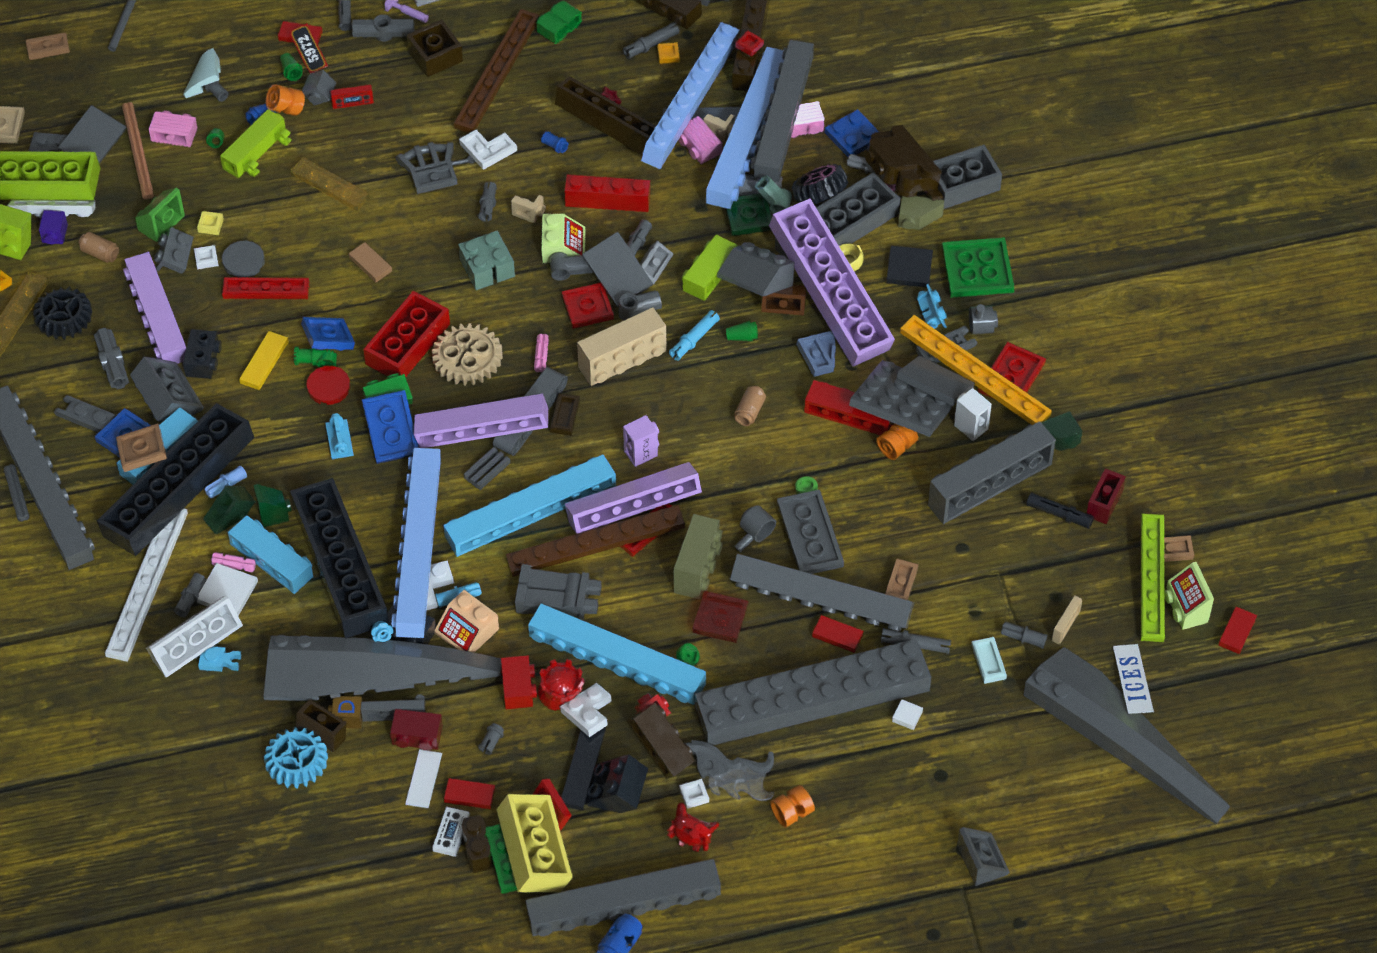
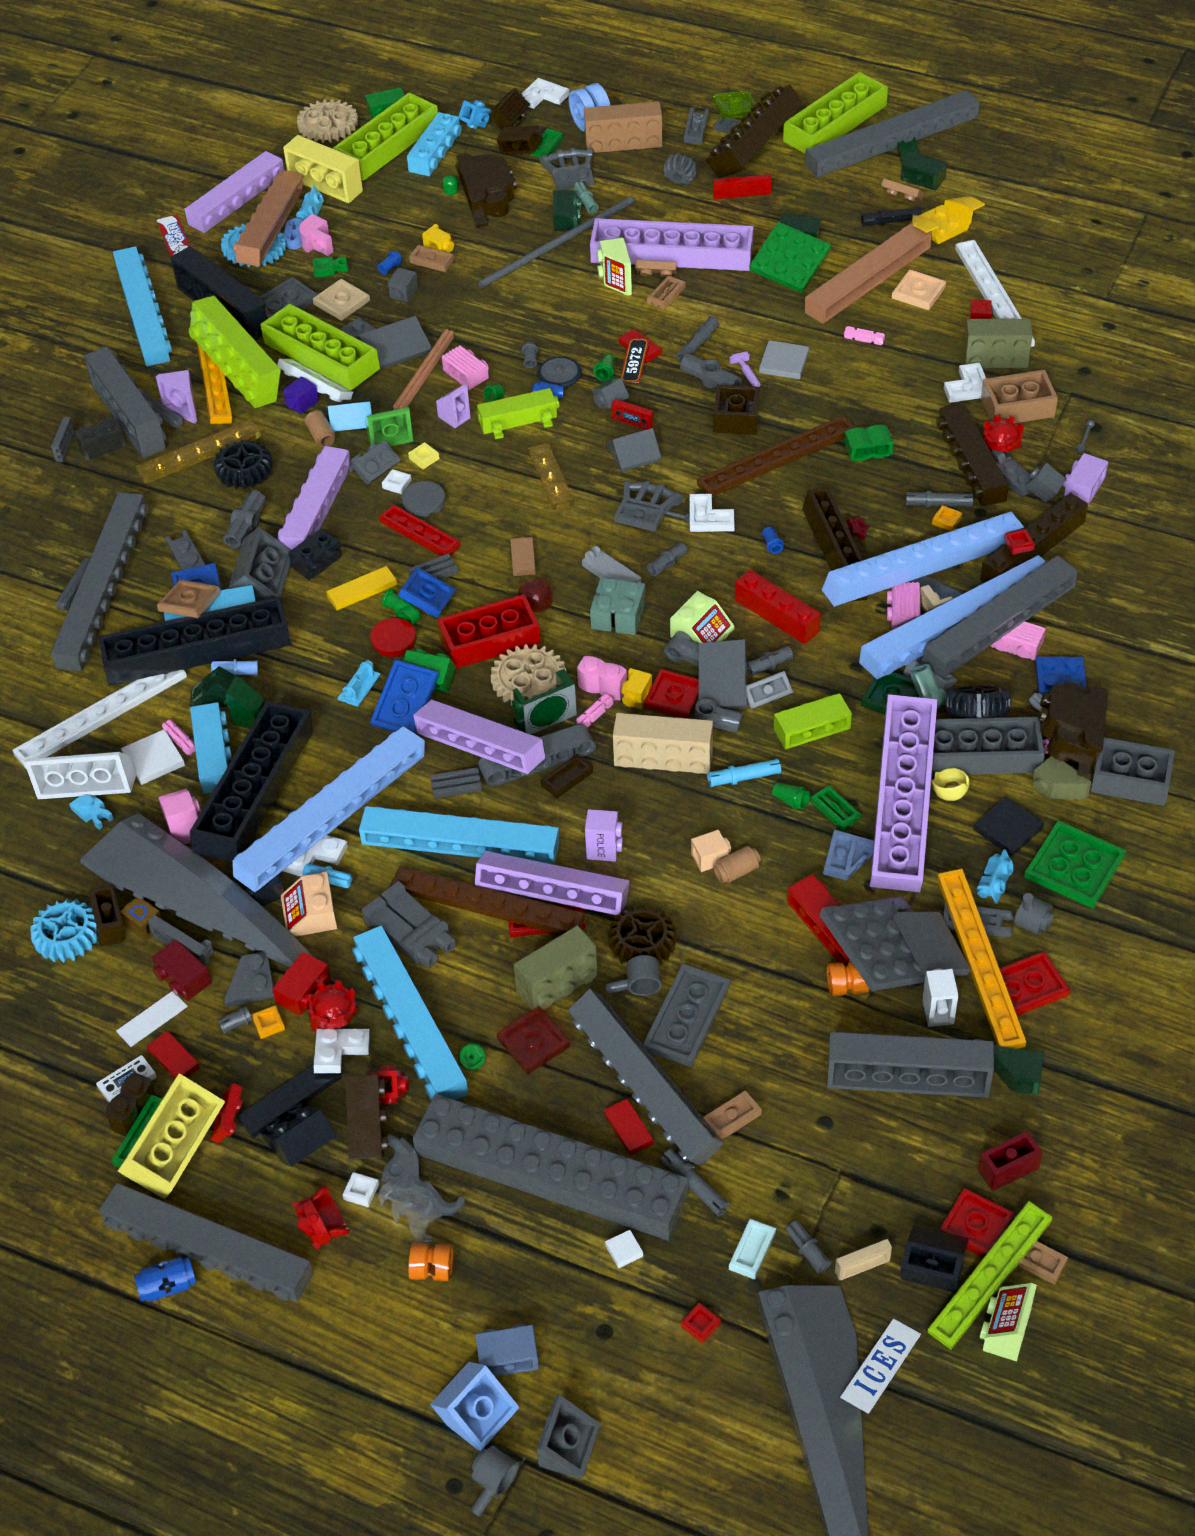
camera: 40 degrees right, 5 degrees down
dark grey pin [174,573,206,617] -> none
light aqua slope [184,48,221,98] -> none
orange wheel [266,84,305,116] -> none
medium azure plate [371,621,393,642] -> none
tan bracket [511,195,545,223] -> none
dark grey slope [717,242,794,297] -> none
reddish brown brick [761,285,807,316] -> none
bright green tile [795,476,818,494] -> none
black pin [1027,492,1094,529] -> none
red tile [1218,607,1257,654] -> none
none -> bright pink brick [158,788,201,845]
none -> dark grey wing [224,951,274,1008]
none -> light orange tile [251,1005,285,1039]
none -> medium azure panel [328,402,372,431]
none -> blue pin [377,251,402,275]
none -> dark grey brick [388,268,418,302]
none -> dark grey tile [408,553,458,580]
none -> yellow brick [422,224,454,253]
none -> light blue slope [430,1362,519,1451]
none -> lavender slope [436,384,471,428]
none -> dark grey piece [470,1446,519,1517]
none -> sand blue brick [475,1324,539,1377]
none -> dark green panel [511,669,577,735]
none -> clear red hair [518,579,553,612]
none -> dark grey wheel [537,357,581,388]
none -> bright pink brick [577,656,627,700]
none -> light grey hinge [582,546,641,583]
none -> dark grey slope [606,428,661,472]
none -> dark brown gear [608,905,677,965]
none -> yellow brick [621,668,652,710]
none -> red tile [681,1303,721,1344]
none -> light nougat brick [691,830,731,872]
none -> green tile [810,785,862,832]
none -> black slope [901,1225,969,1293]
none -> red tile [939,1188,1014,1258]

